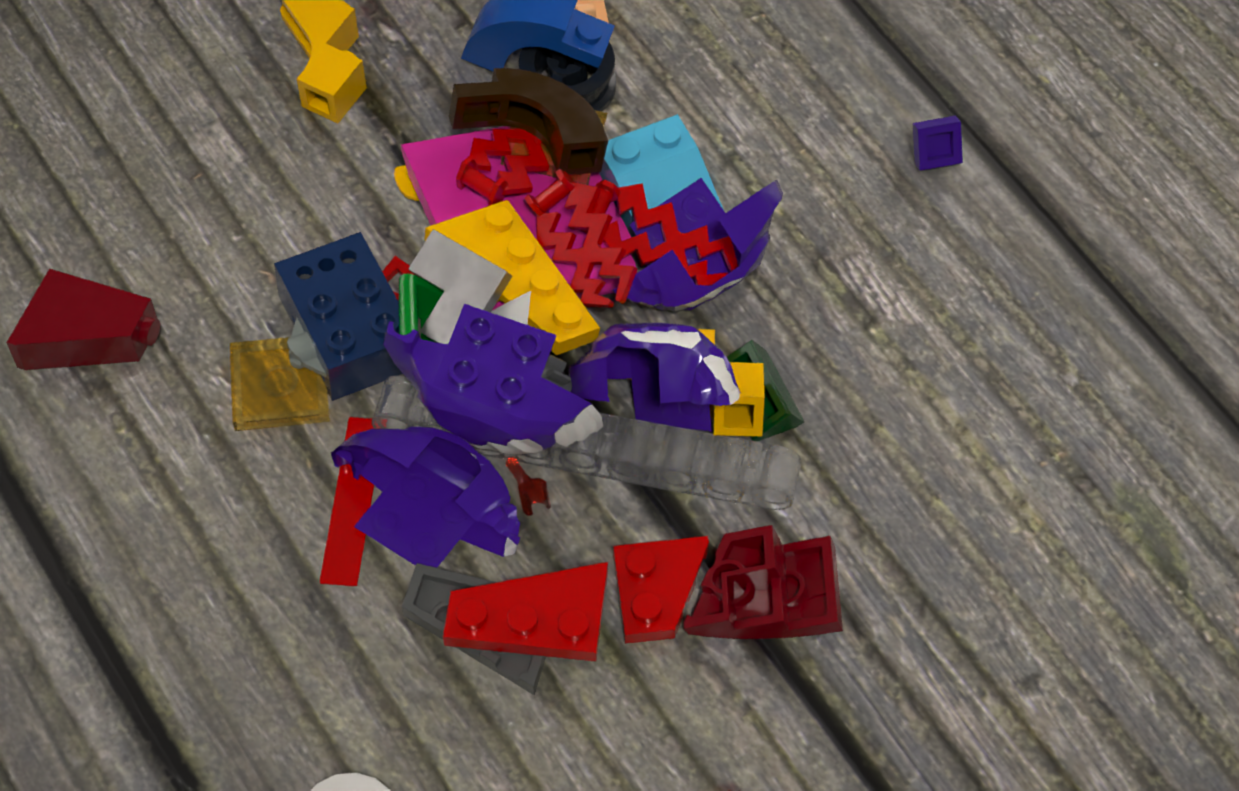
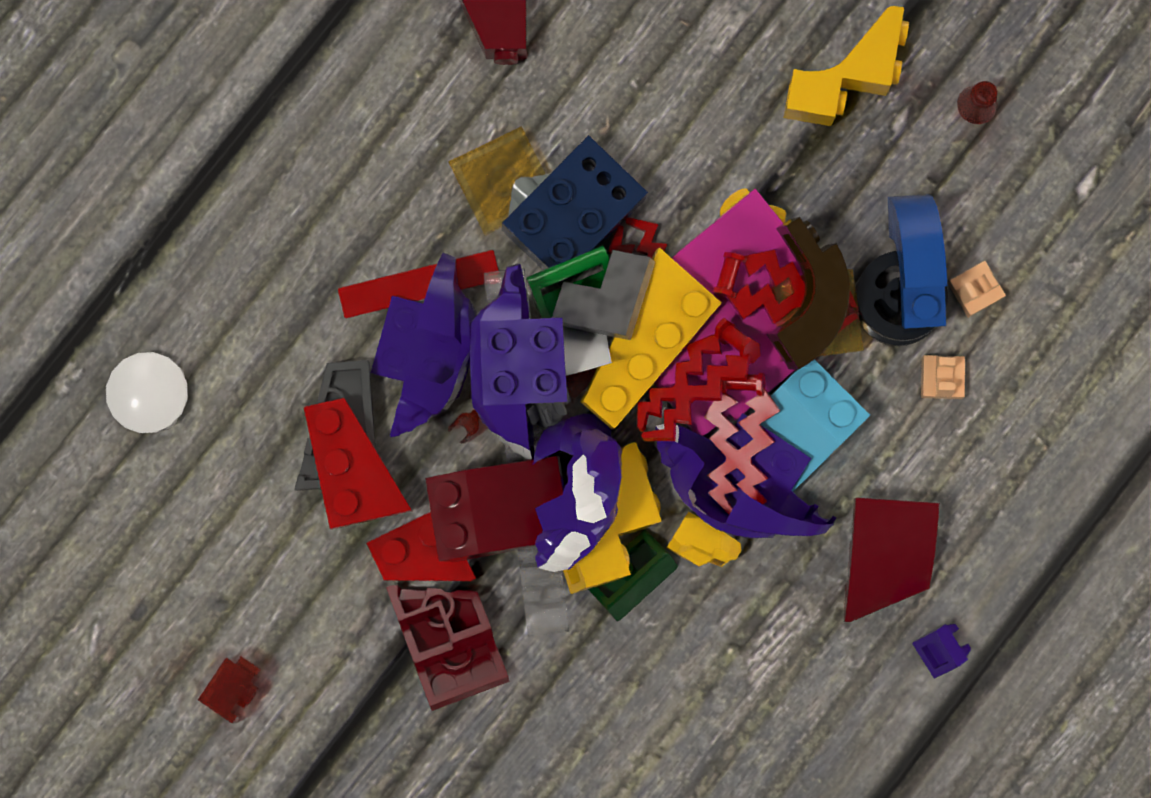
camera: 70 degrees right, 25 degrees up
none -> dark red slope [425,456,565,562]
none -> yellow rock [666,511,741,567]
none -> dark red slope [843,498,940,622]
none -> light nougat tile [921,355,965,399]

